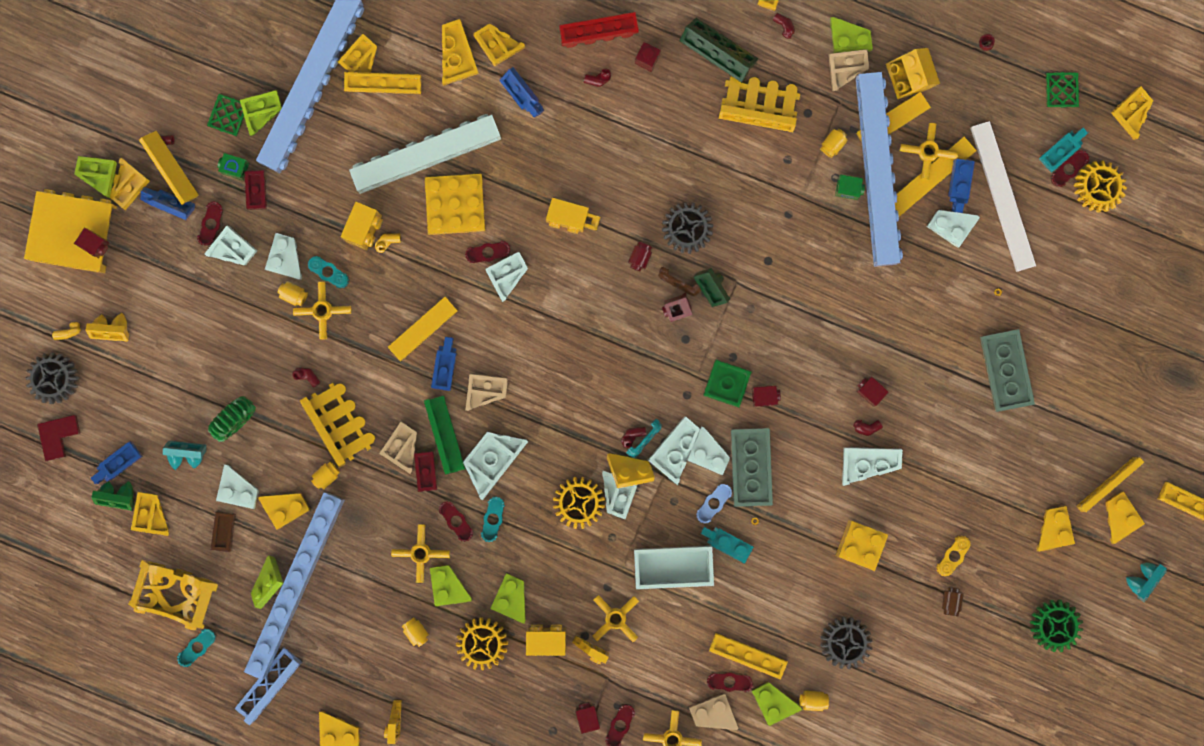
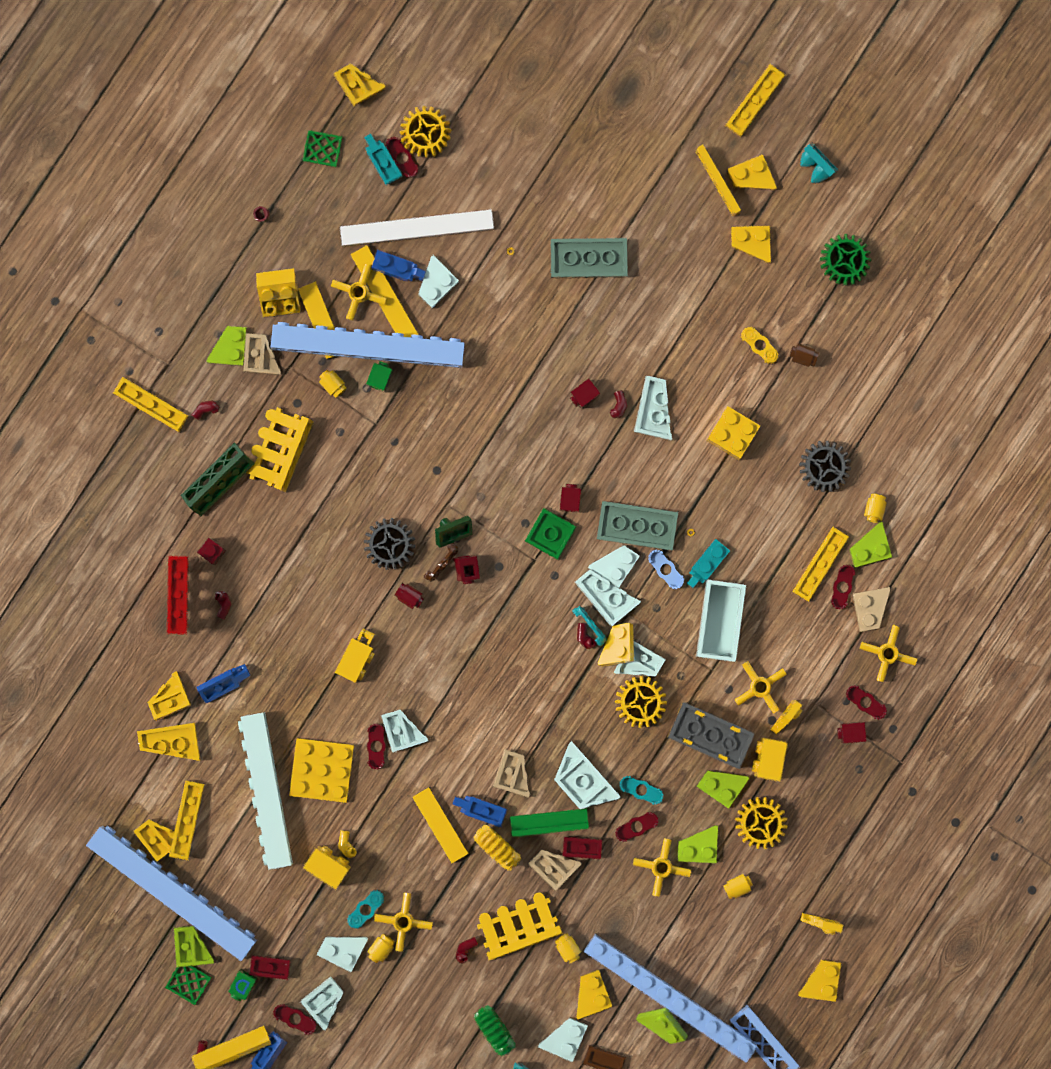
camera: 75 degrees left, 0 degrees up
none -> yellow gear [474,825,521,871]
none -> dark grey piece [667,702,755,769]

